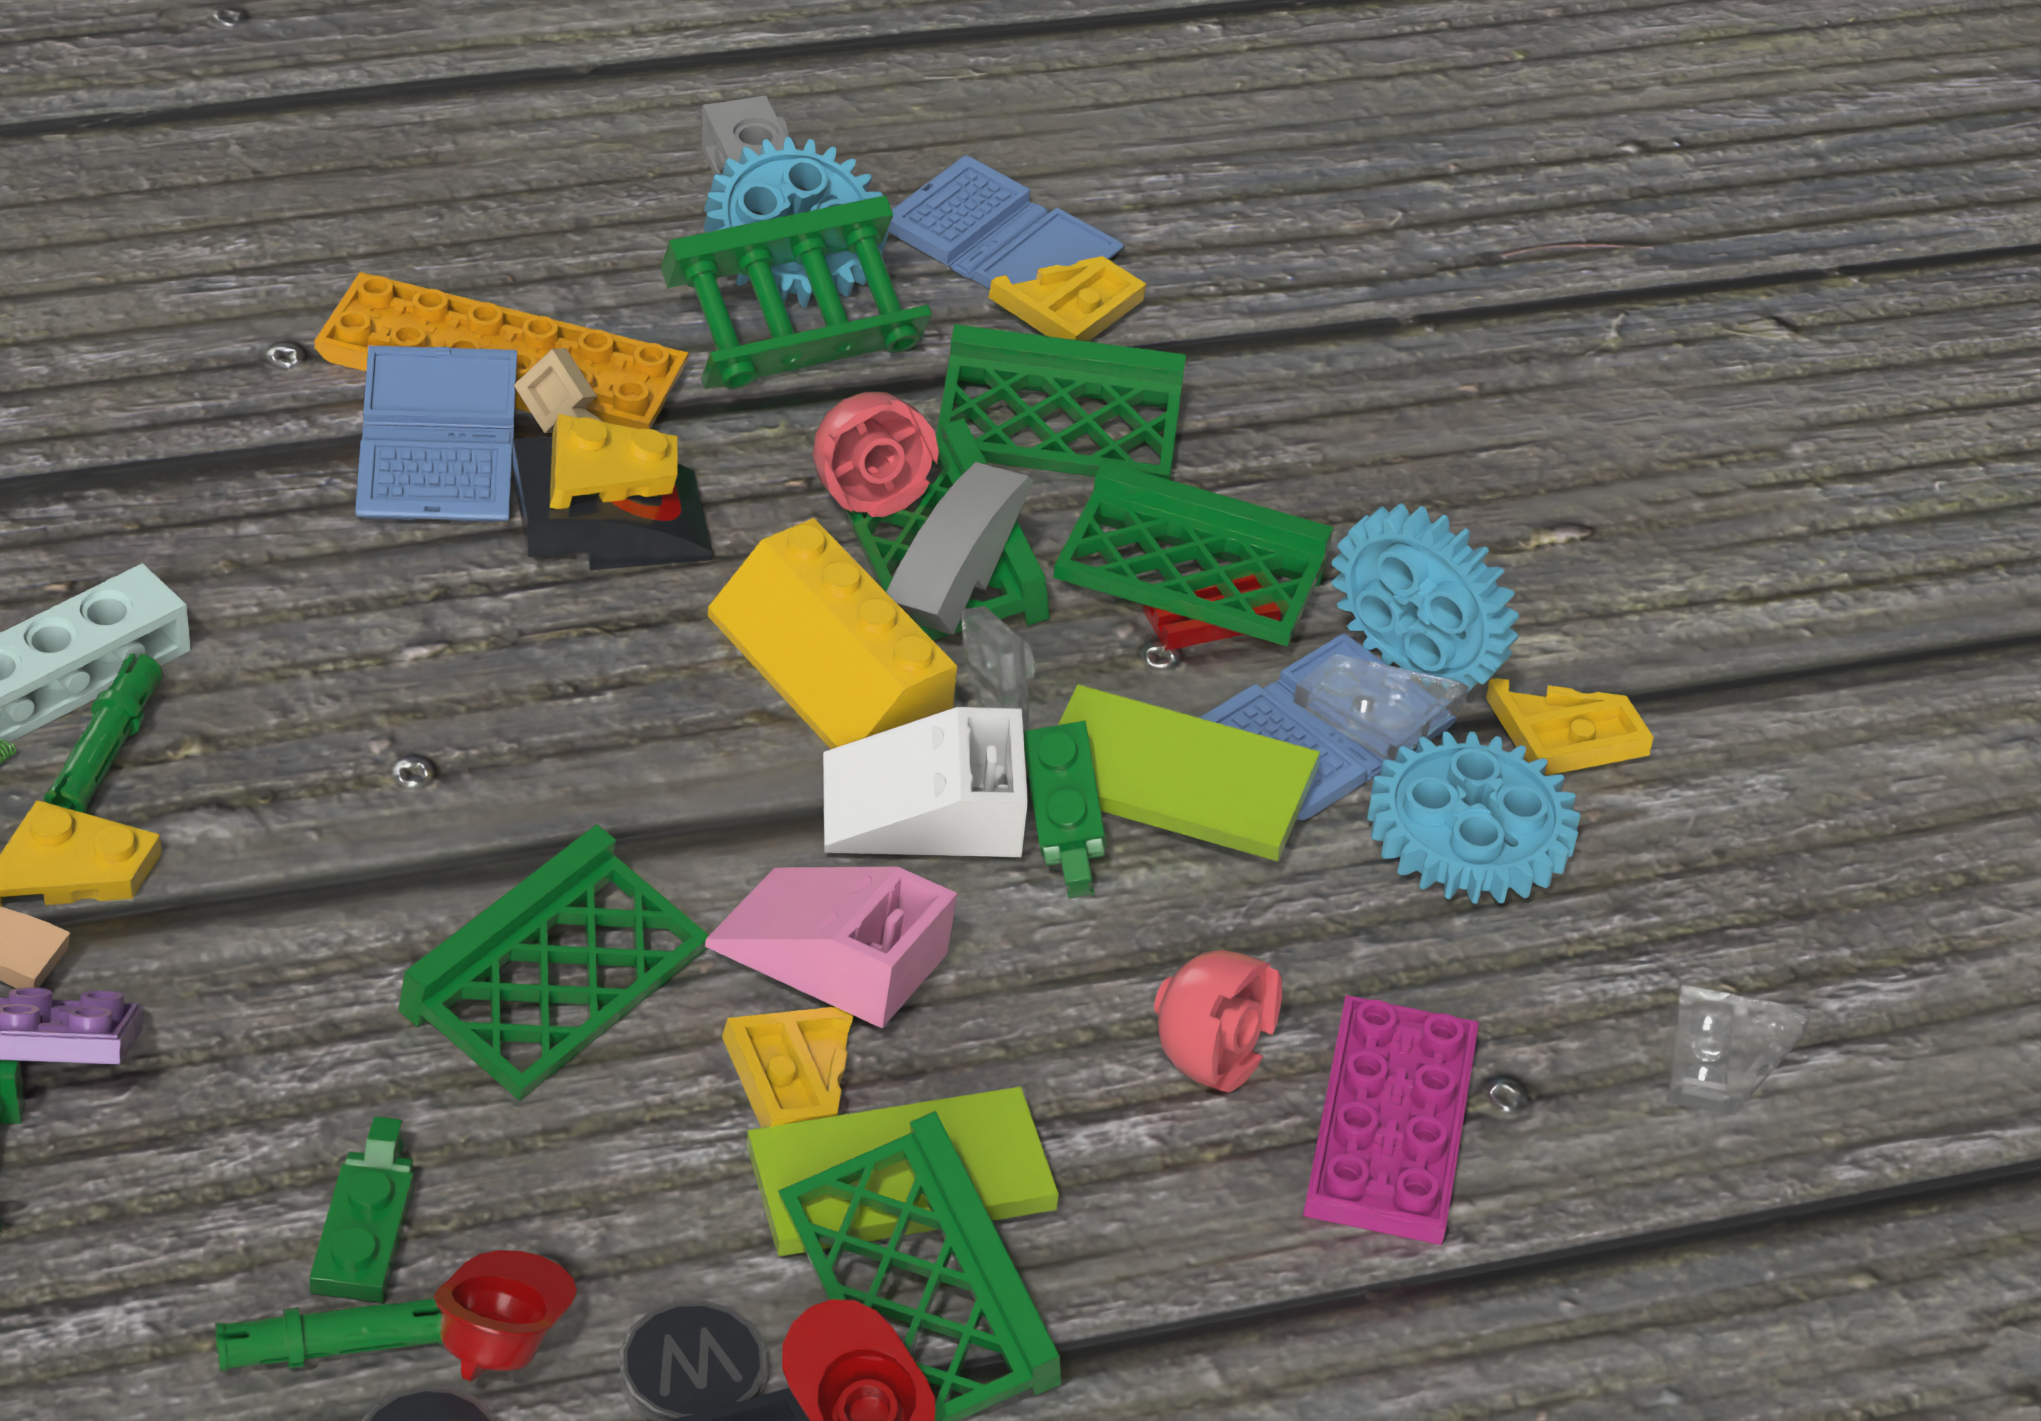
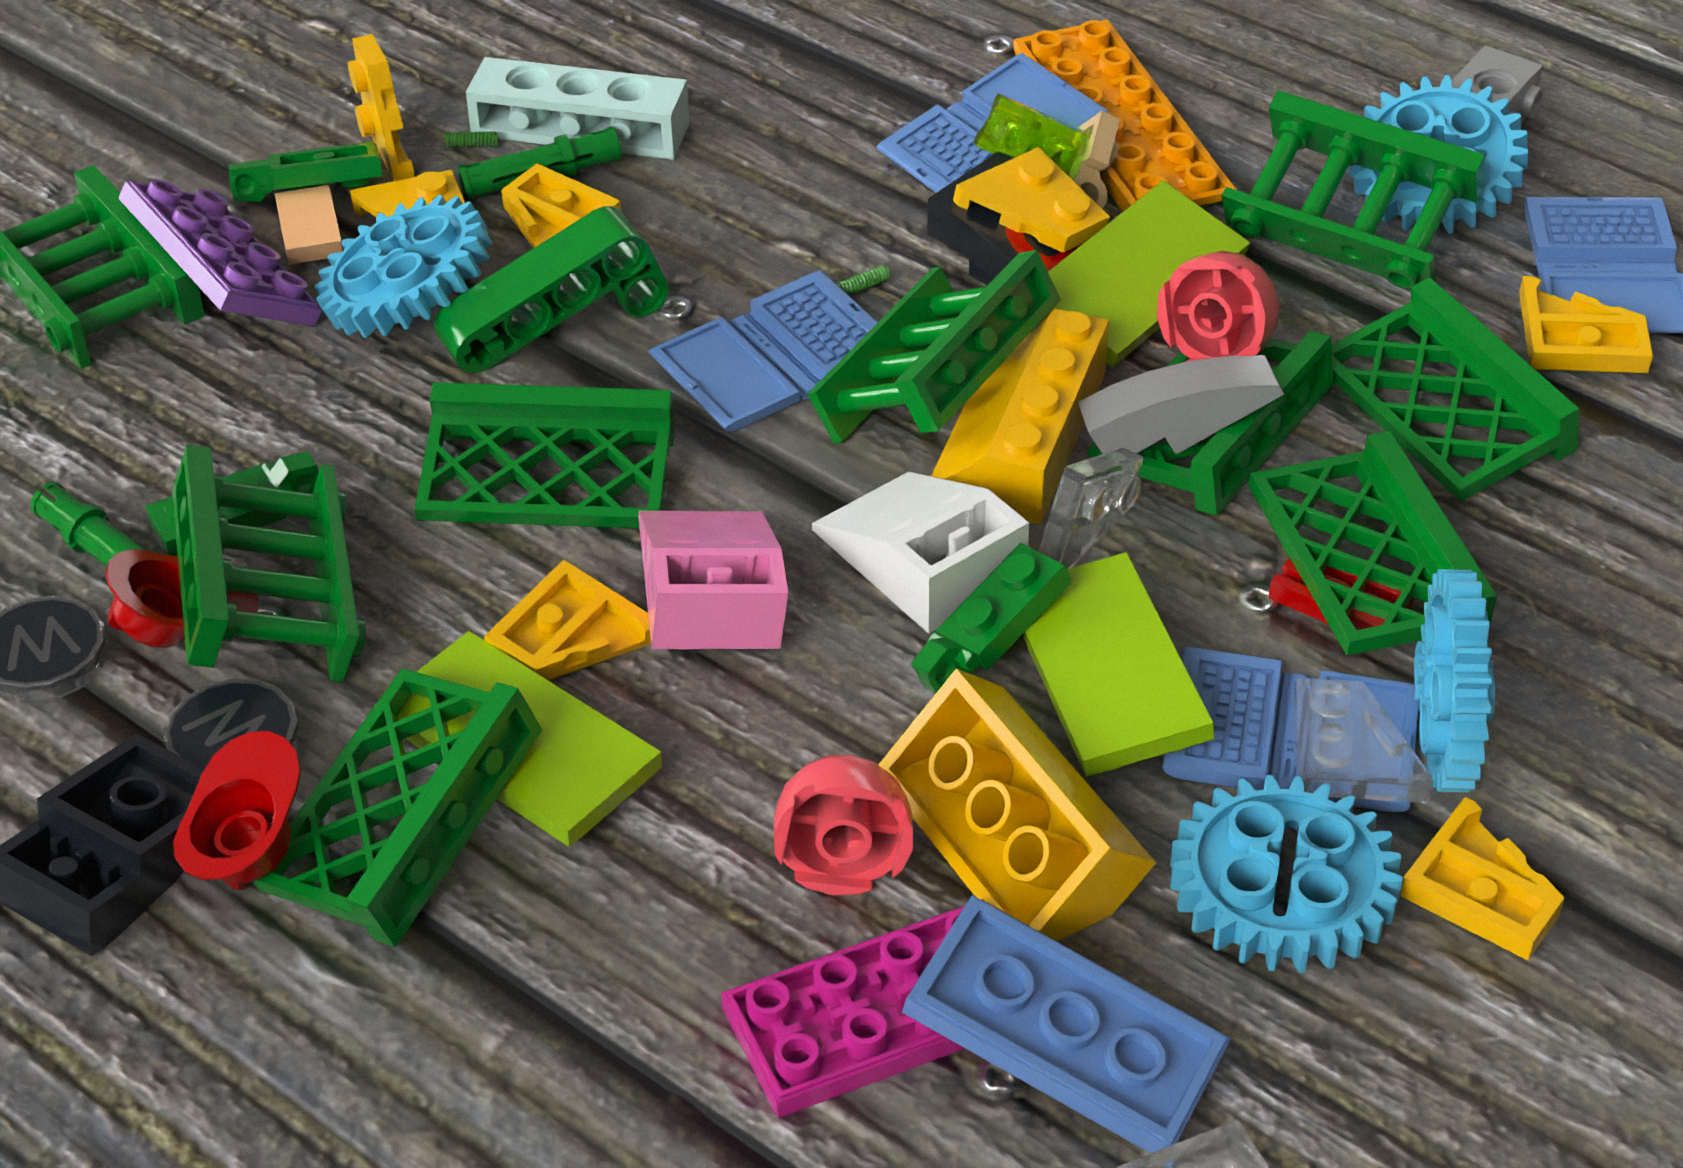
camera: 60 degrees right, 0 degrees up
none -> green fence [172,444,366,682]
none -> medium azure gear [314,195,492,338]
none -> green beam [434,206,669,373]
none -> yellow wing [501,163,621,248]
none -> medium blue piece [648,270,878,432]
none -> green fence [807,250,1061,443]
none -> bright green leg [836,265,890,295]
none -> yellow slope [878,669,1156,942]
none -> medium blue tile [902,895,1231,1162]
none -> clear neon green hips [973,93,1087,175]
none -> lime tile [1048,180,1250,367]

